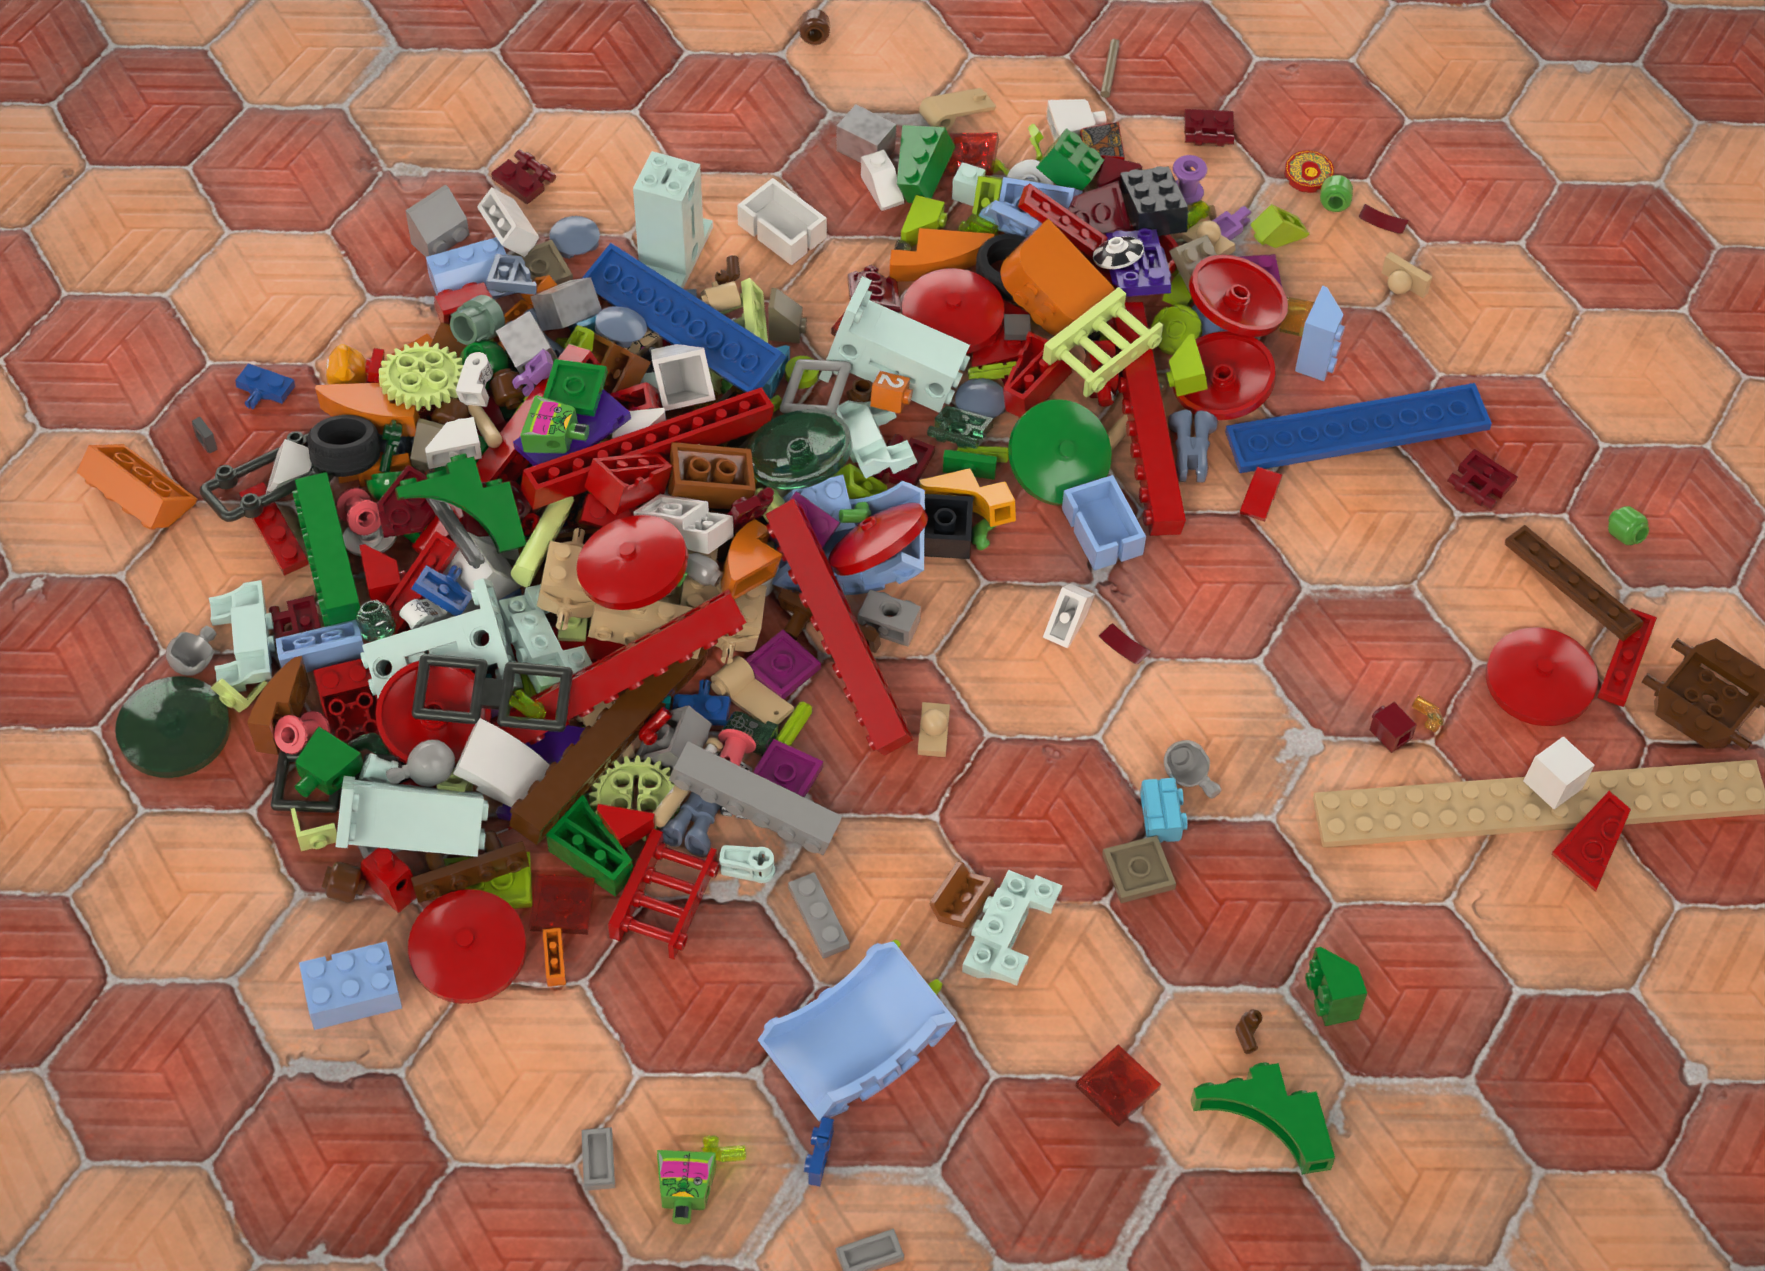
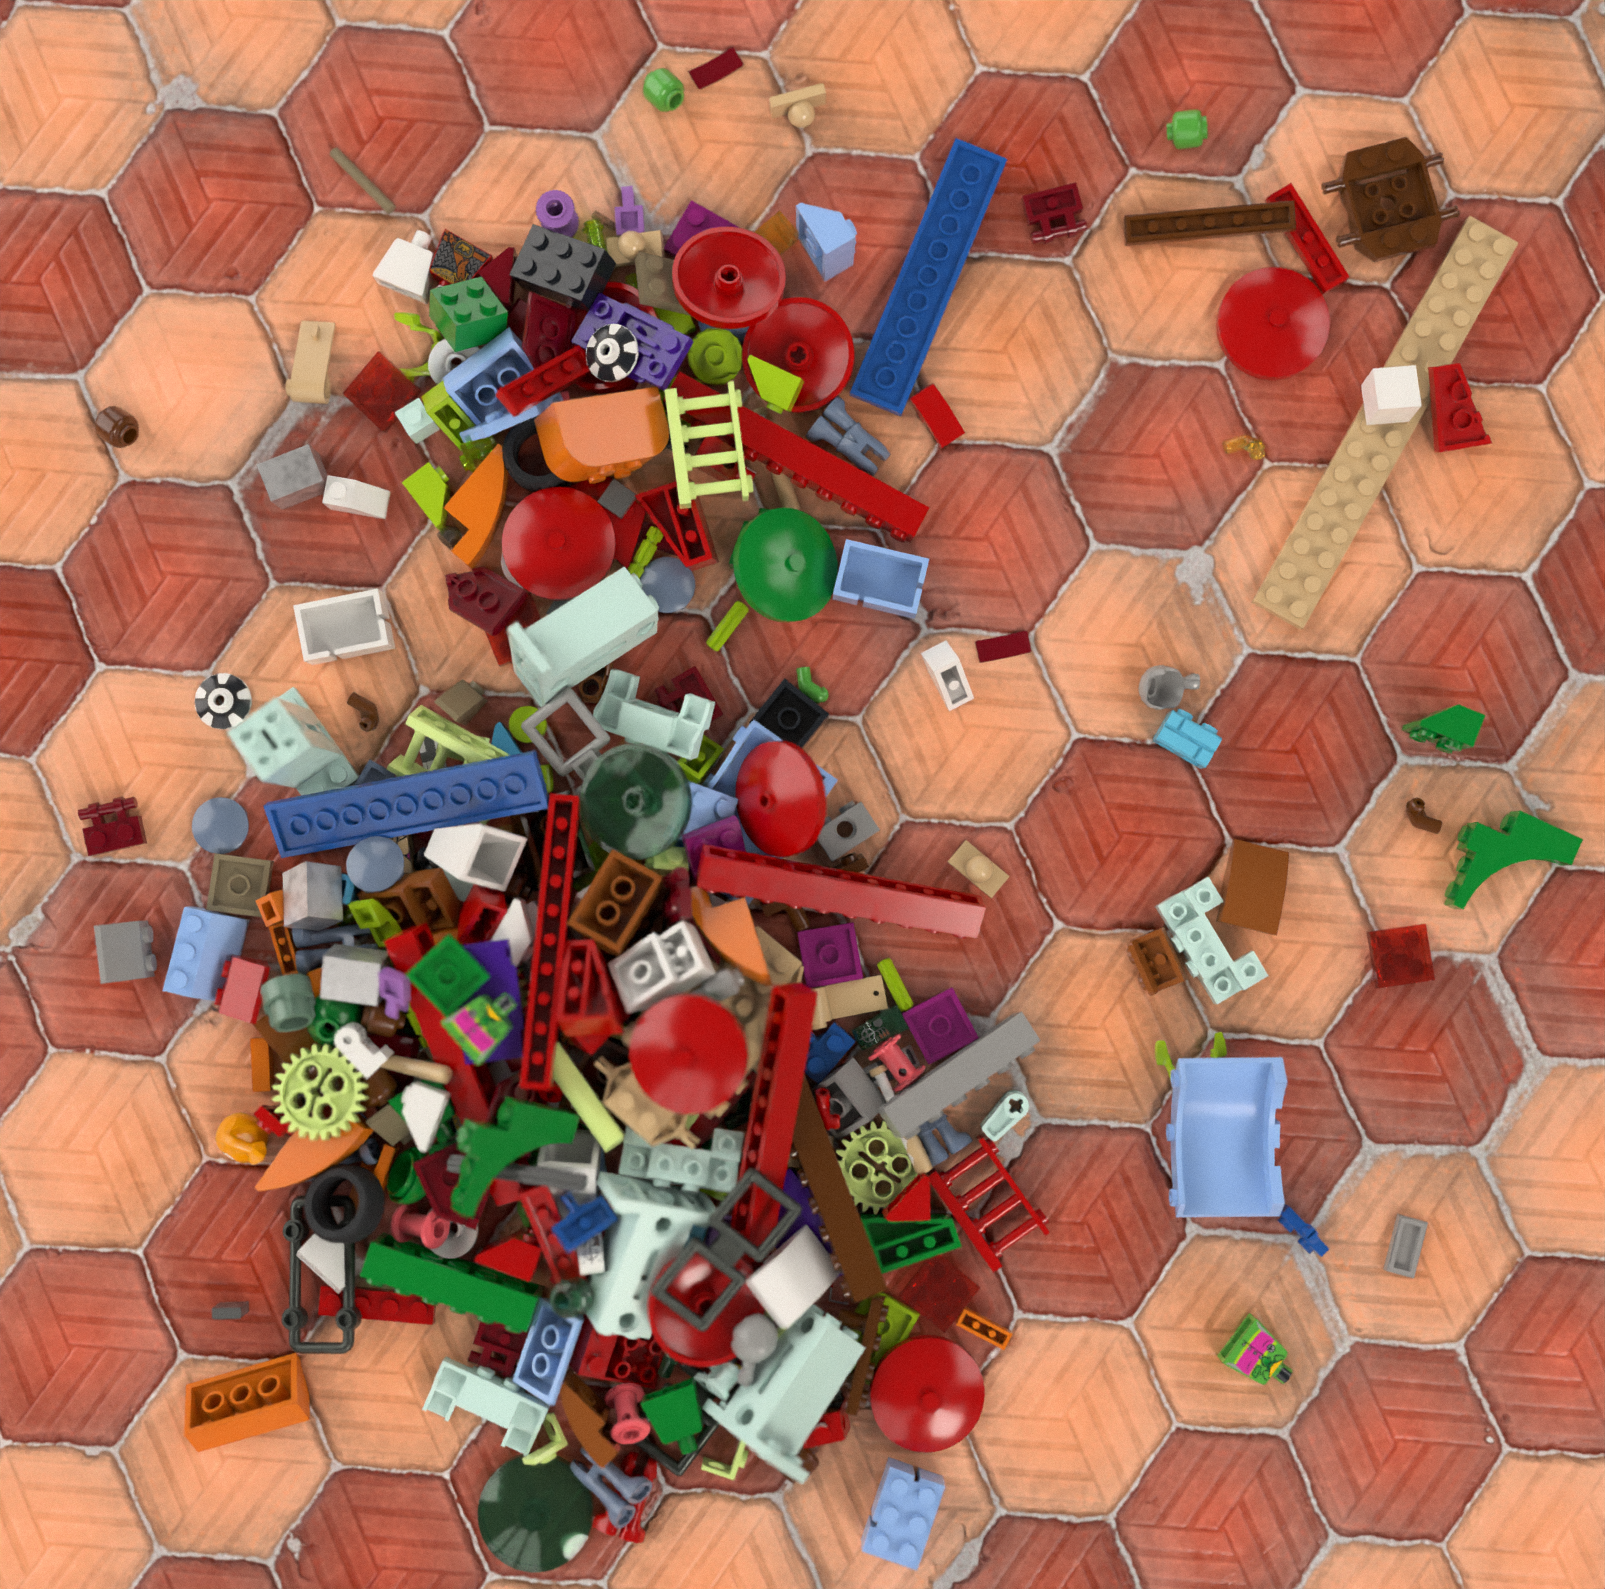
camera: 55 degrees left, 30 degrees up
light grey hair [166,626,217,676] -> none
blue plate [235,363,295,409] -> none
dark green plate [379,419,402,473] -> none
white brick [477,187,540,257] -> none
sand blue wing [487,254,537,295] -> none
clear neon green pin [509,690,546,719] -> none
light grey tile [581,1127,615,1191] -> none
tan door [701,281,741,312] -> none
clear neon green arm [701,1136,746,1162] -> none
light grey plate [788,872,850,959] -> none
bright green arm [839,502,871,523] -> none
orange brick [870,371,913,414] -> none
green wedge [897,125,955,203] -> none
light orange arch [919,469,1016,527] -> none
clear green plate [927,405,994,449] -> none
green plate [942,450,997,480] -> none
dark tan plate [1102,835,1176,903] -> none
dark red plate [1184,109,1234,147] -> none
lime slope [1250,204,1310,248] -> none
tile [1284,150,1334,193] -> none
dark red brick [1369,702,1417,753] -> none
none -> sand blue piece [570,1447,652,1529]
none -> red piece [592,1451,657,1543]
none -> dark orange slope [1216,839,1289,935]

